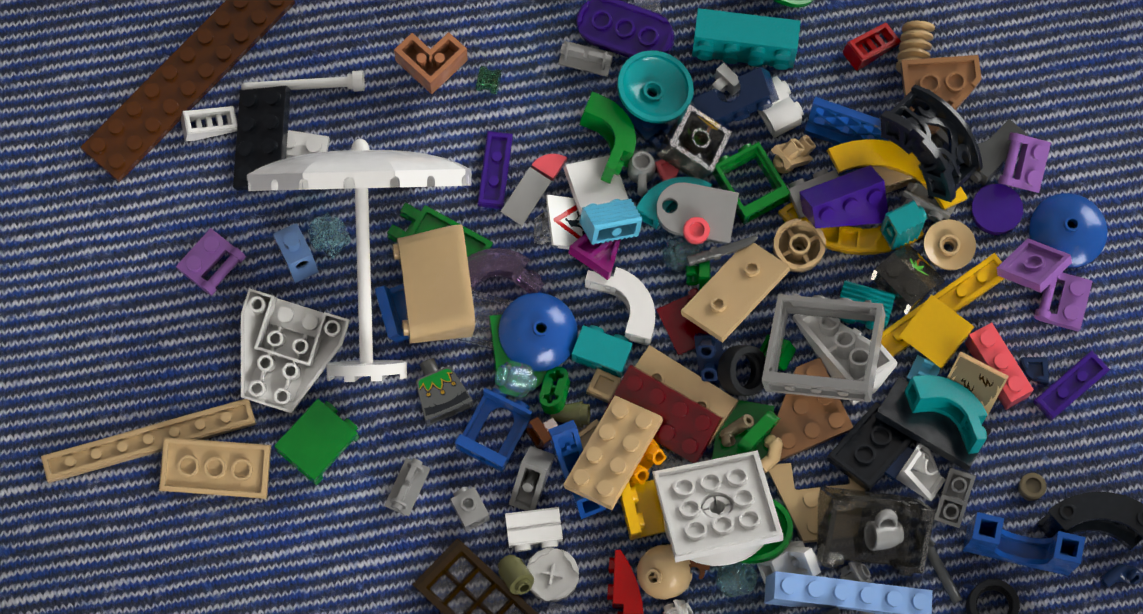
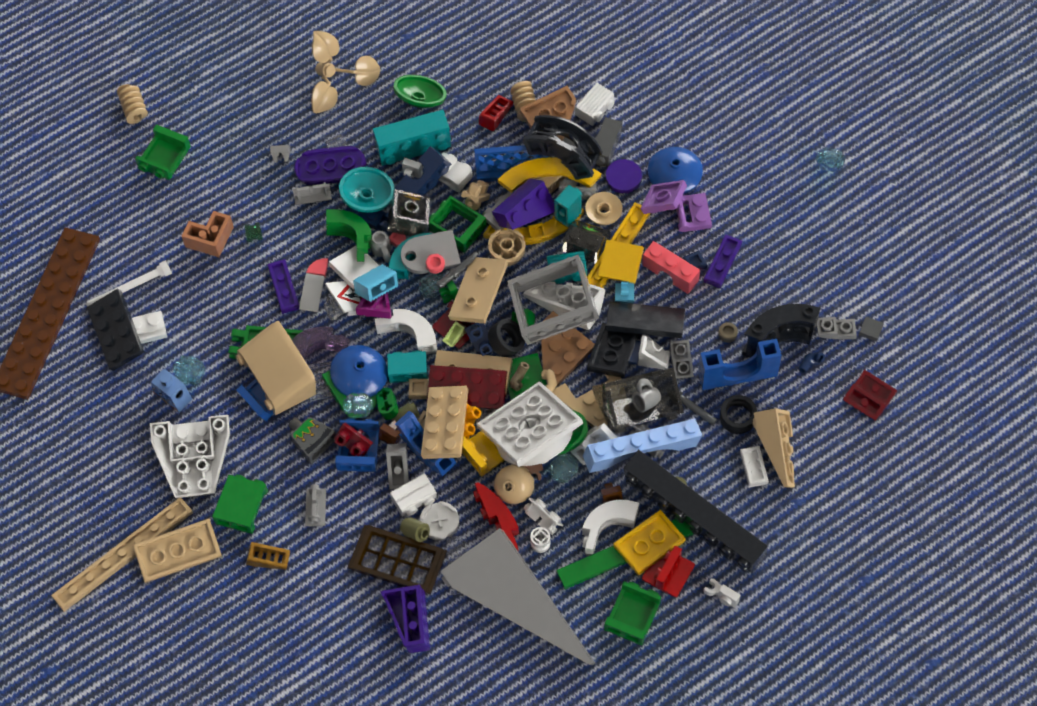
camera: 20 degrees left, 10 degrees down
medium lavender plate [176,228,246,296] -> none
white slope [181,106,237,142] -> none
white piece [247,138,472,382] -> none
light grey brick [450,487,490,532] -> none
green beam [737,410,780,453] -> none
teal arch [904,375,988,454] -> none
dark tan slope [947,352,1009,418] -> none
medium lavender plate [998,132,1051,193] -> none
none -> pearl gold slope [246,542,290,570]
none -> dark red hips [334,422,373,457]
none -> yellowish green piece [442,321,466,347]
none -> white brick [575,83,615,126]

